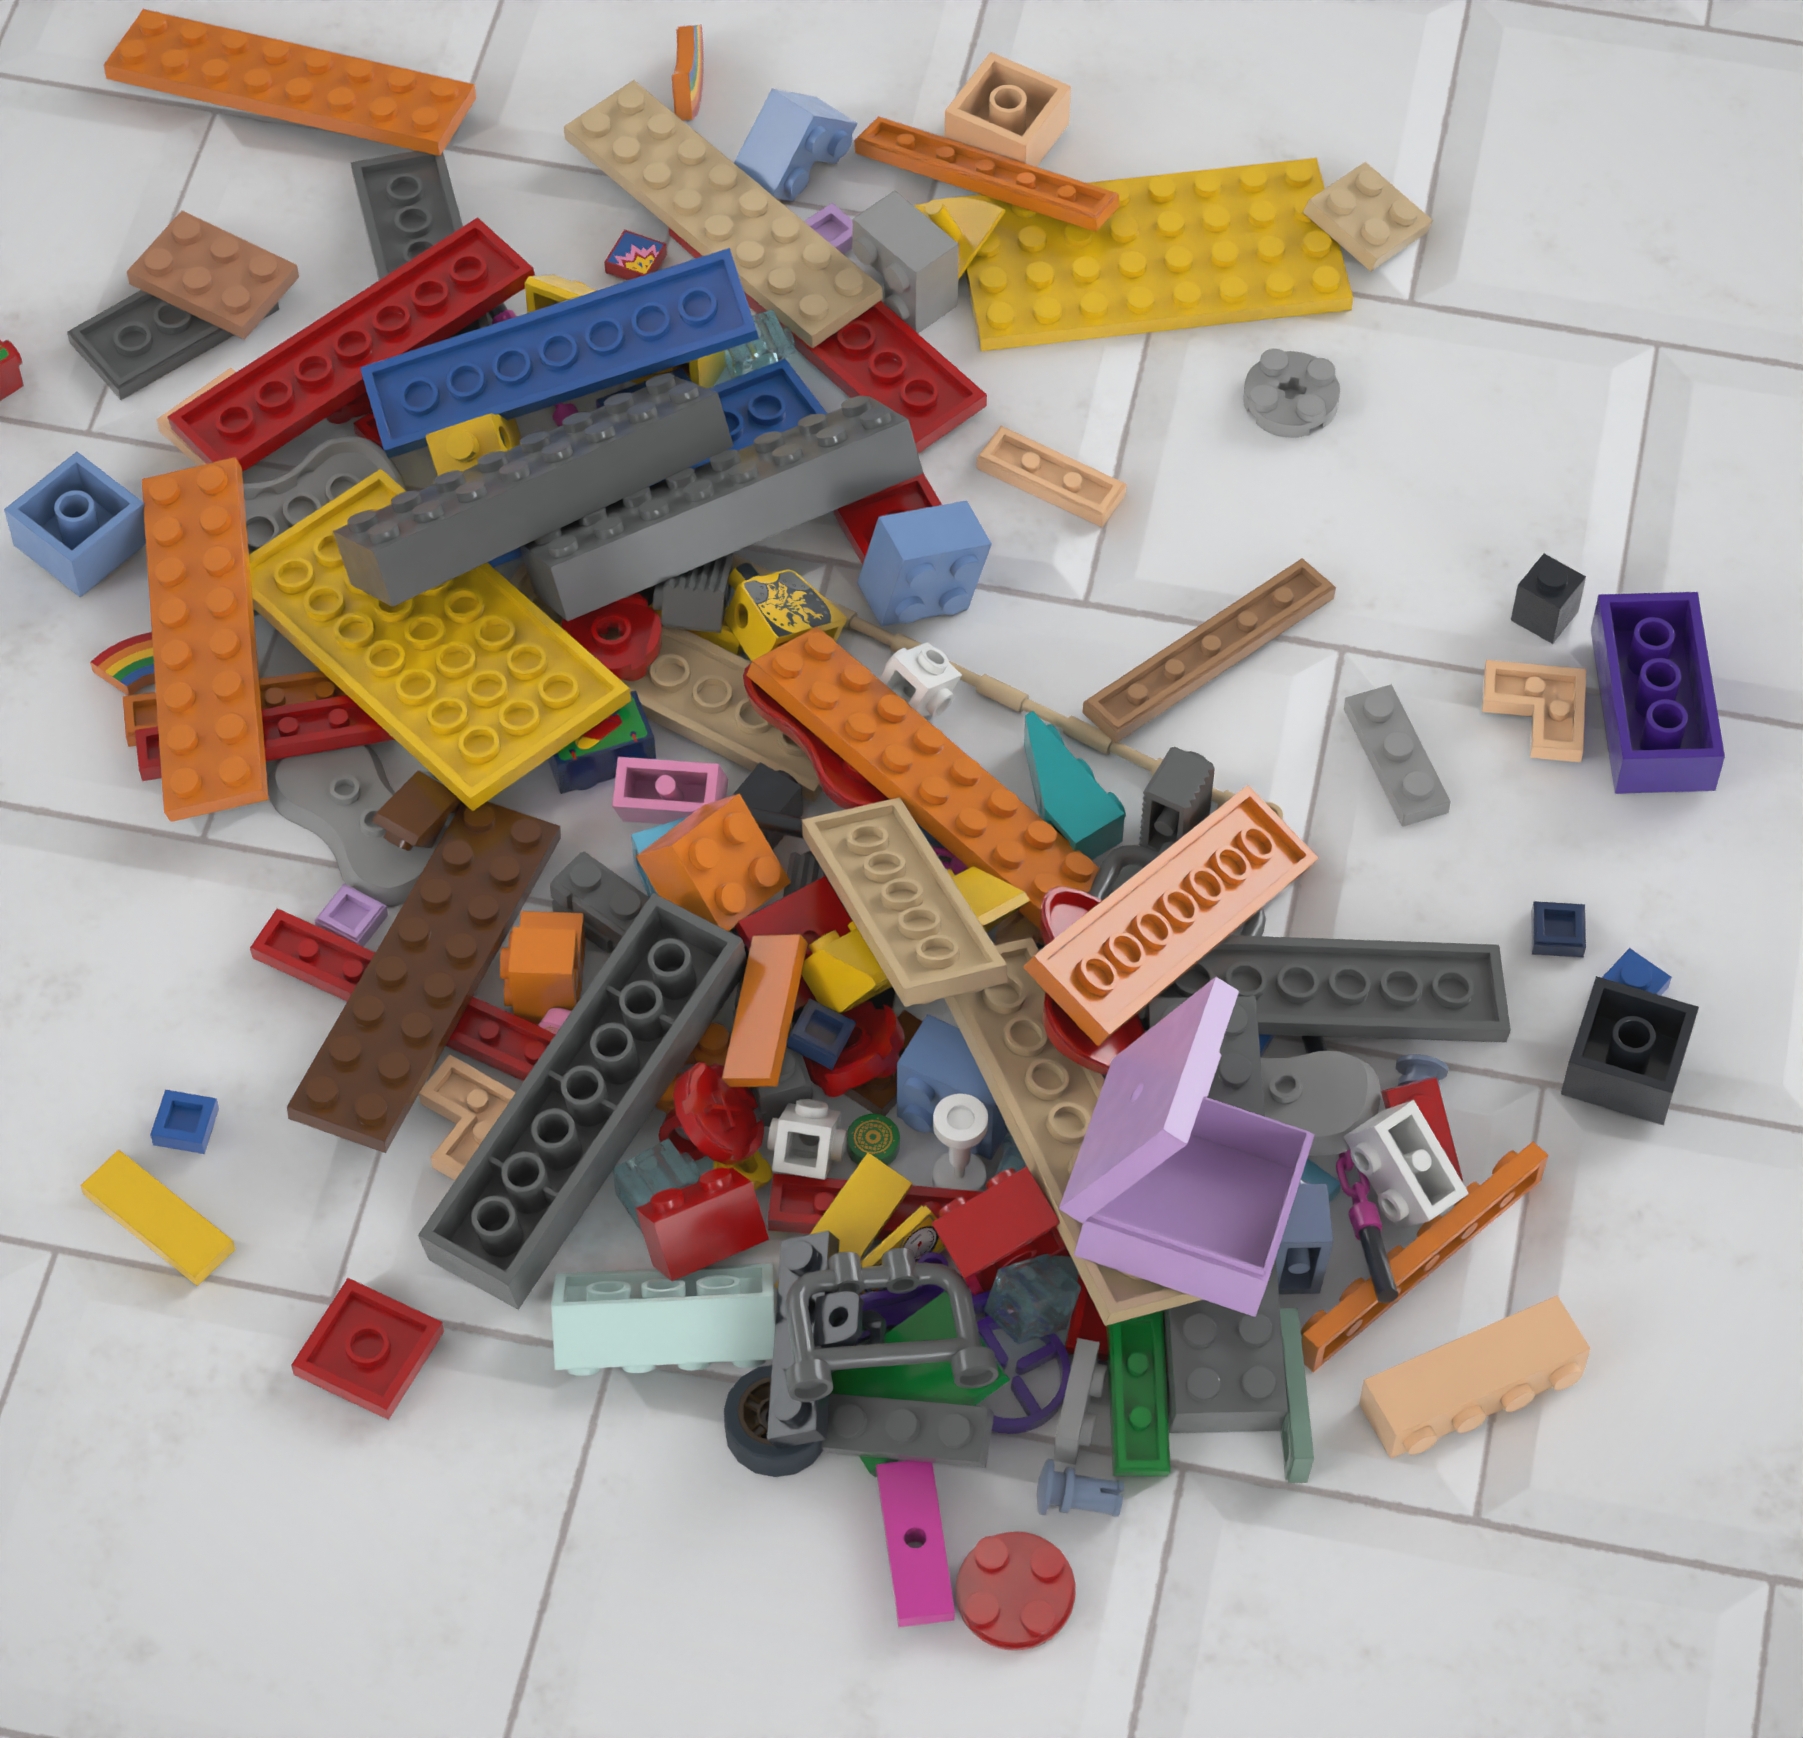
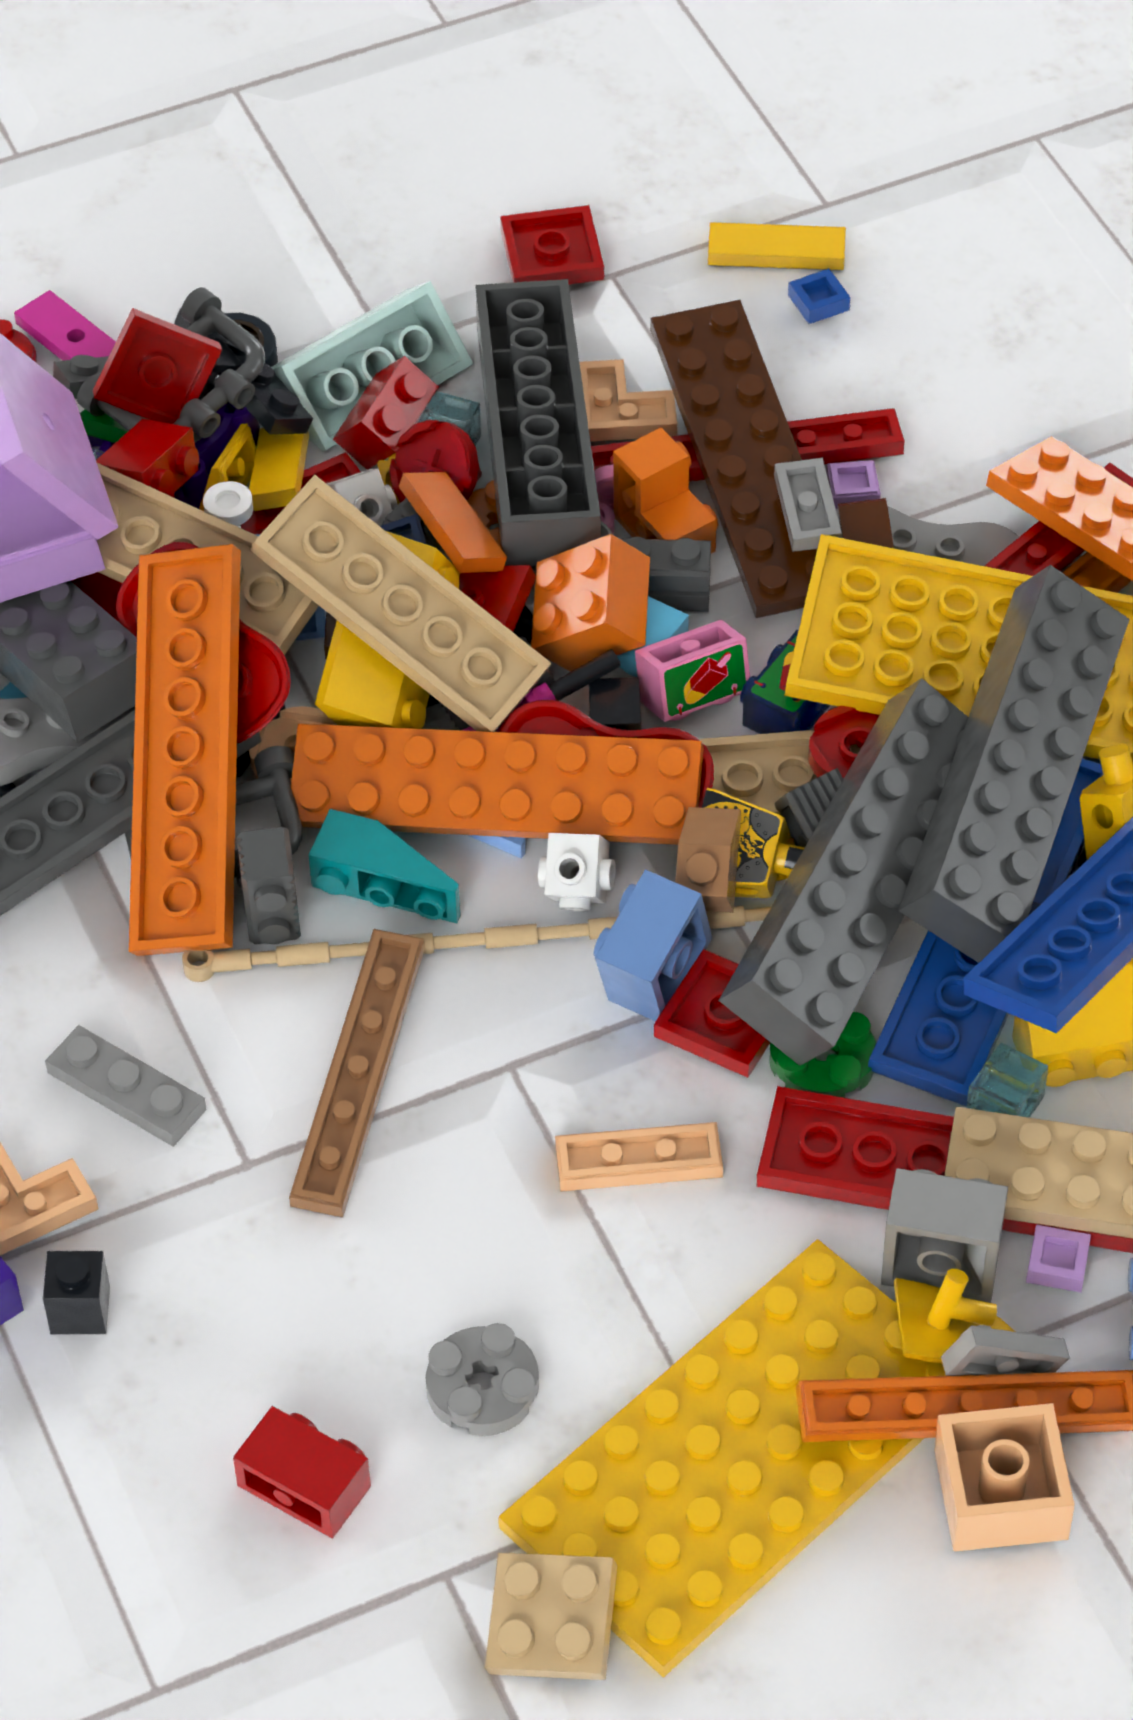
camera: 145 degrees right, 5 degrees down
none -> red plate [93,308,222,424]
none -> red brick [233,1406,371,1539]
none -> medium nougat slope [675,807,741,913]
none -> light grey plate [774,458,842,552]
none -> light grey plate [941,1325,1070,1376]

